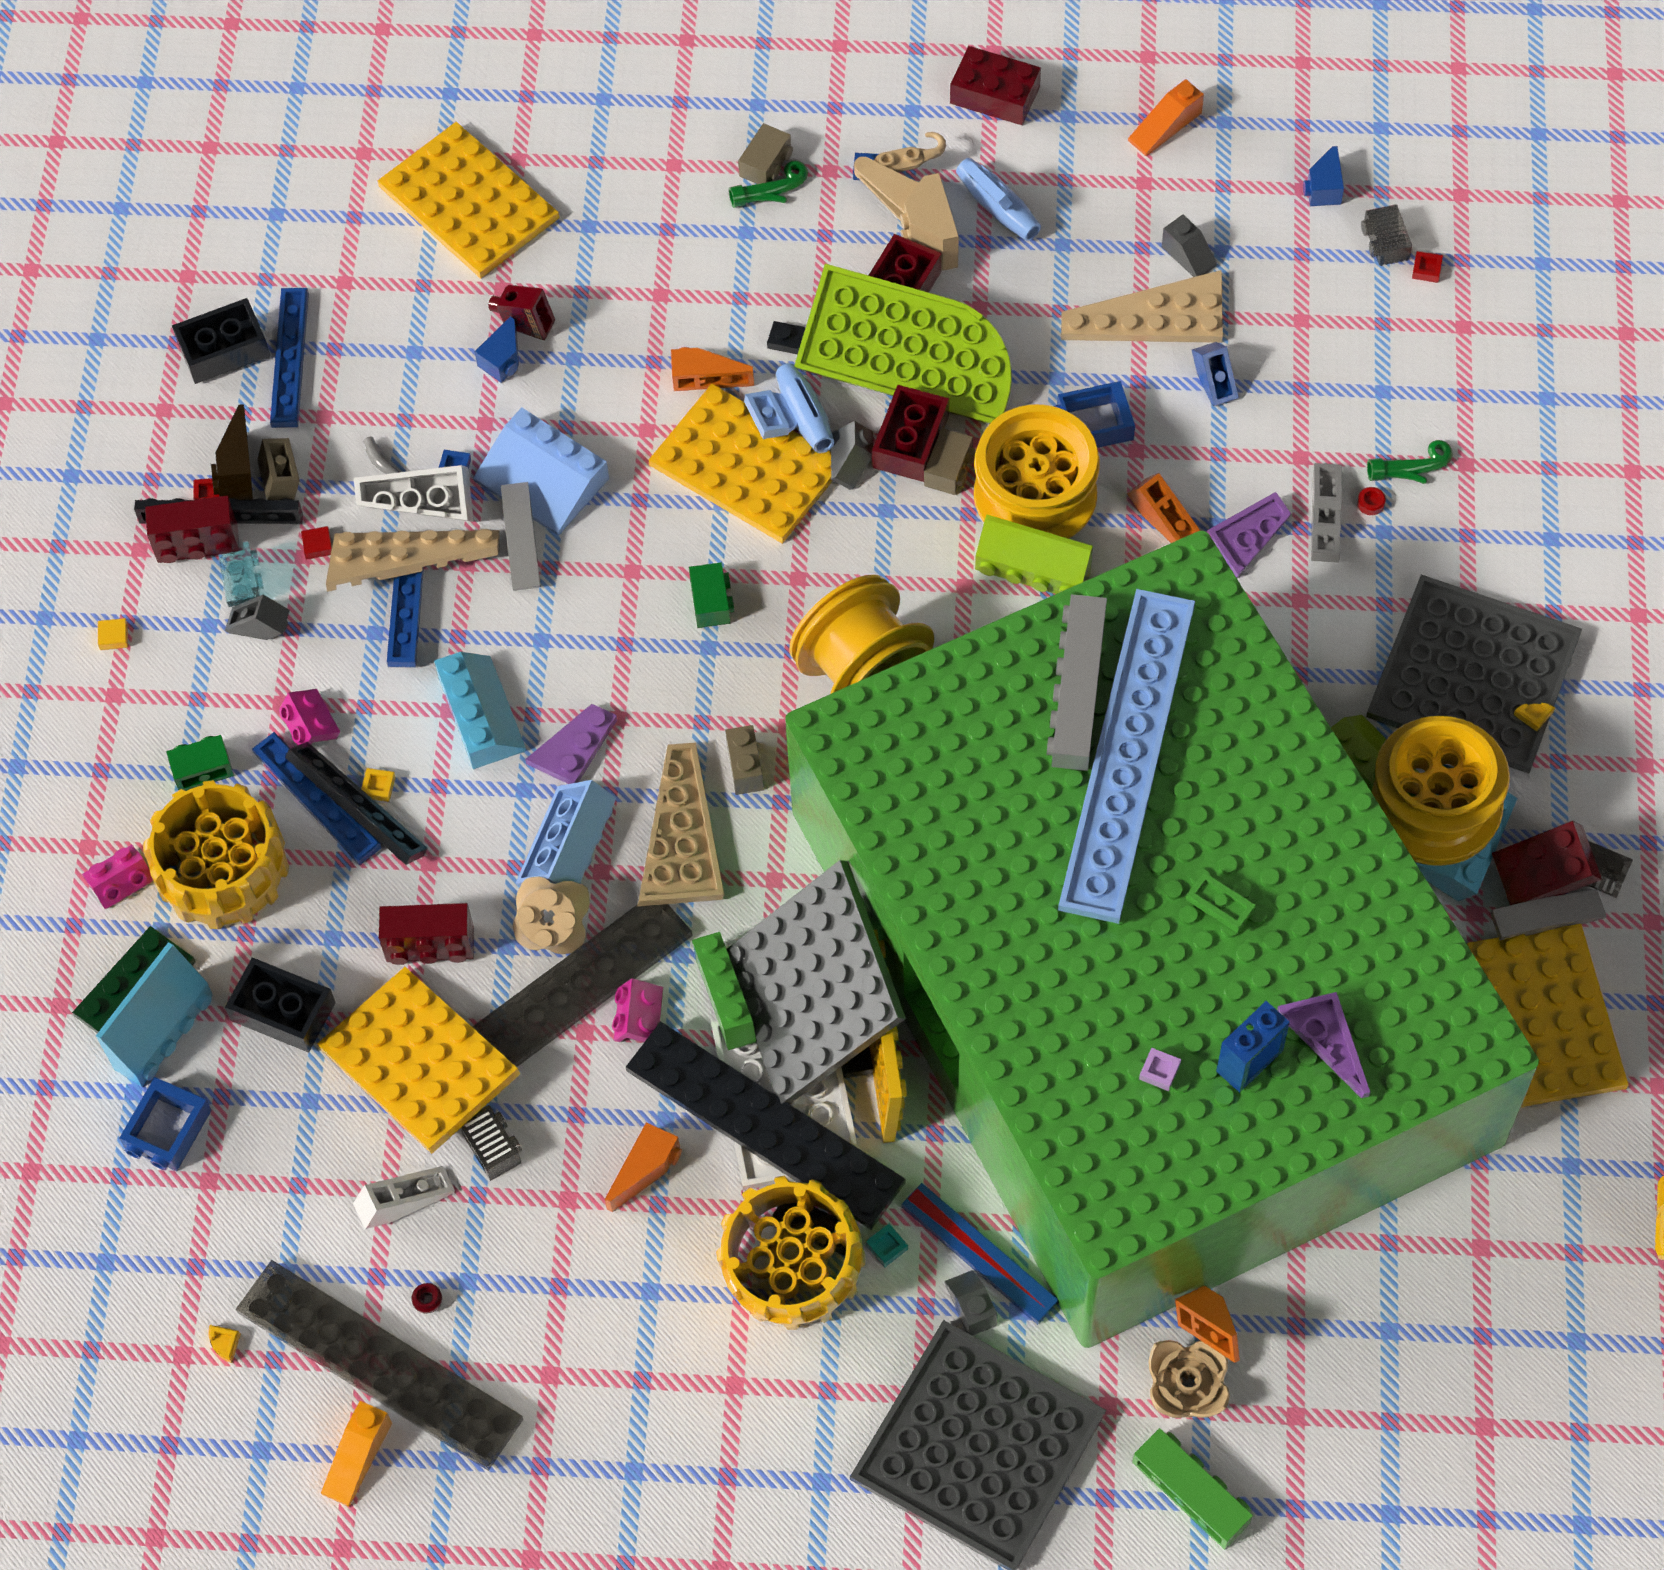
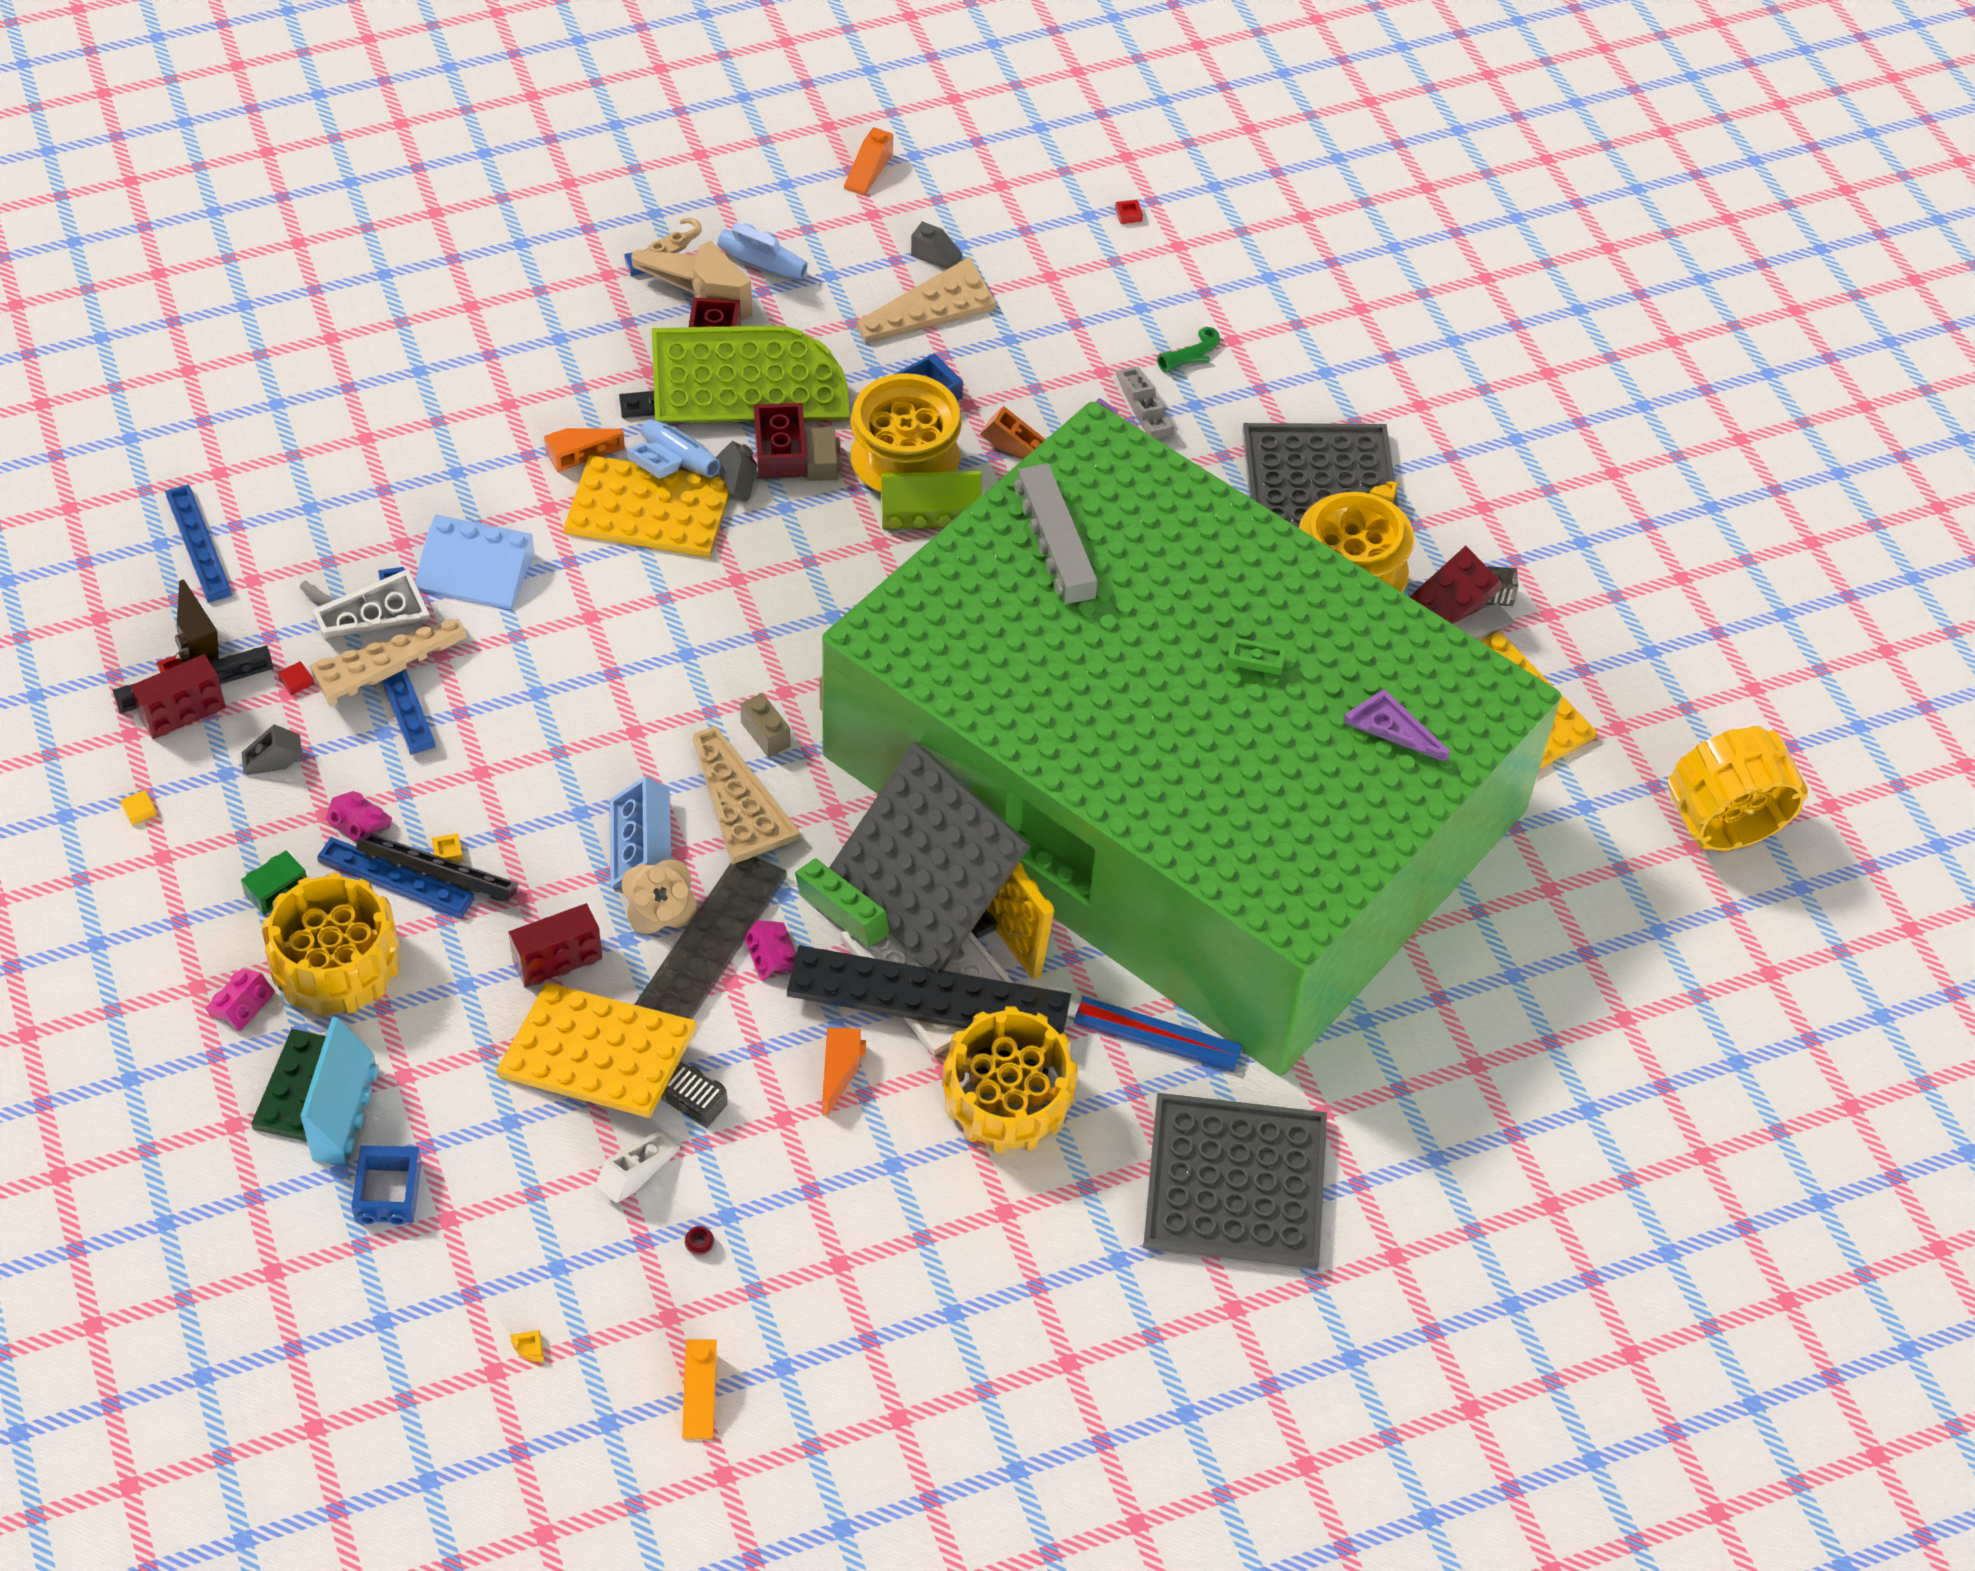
camera: 30 degrees left, 10 degrees down
black brick [172,298,270,384] -> none
clear light blue bracket [218,541,264,607] -> none
black brick [225,957,336,1053] -> none
clear smoke plate [236,1260,524,1471] -> none
dark tan brick [257,438,300,500] -> none
yellow plate [377,121,560,279] -> none
medium azure slope [434,652,527,769] -> none
blue slope [474,316,519,383] -> none
dark red torso [488,285,555,340] -> none
light grey slope [501,482,541,591] -> none
medium lavender wing [525,704,617,784] -> none
green brick [689,562,734,628] -> none
green plant [728,160,808,208] -> none
dark tan brick [738,123,793,184] -> none
yellow wheel [789,575,935,694] -> none
teal tile [866,1223,908,1267] -> none
dark grey slope [945,1270,997,1336] -> none
dark red brick [950,46,1041,126] -> none
light blue plate [1058,589,1195,924] -> none
bright green brick [1132,1428,1253,1550] -> none
lavender plate [1139,1048,1181,1091] -> none
tan brick [1148,1340,1230,1418] -> none
orange slope [1175,1286,1240,1363] -> none
blue slope [1192,342,1239,406] -> none
blue window [1216,1001,1290,1093] -> none
blue slope [1303,146,1344,206] -> none
red tile [1357,487,1386,515] -> none
clear smoke brick [1361,204,1412,266] -> none

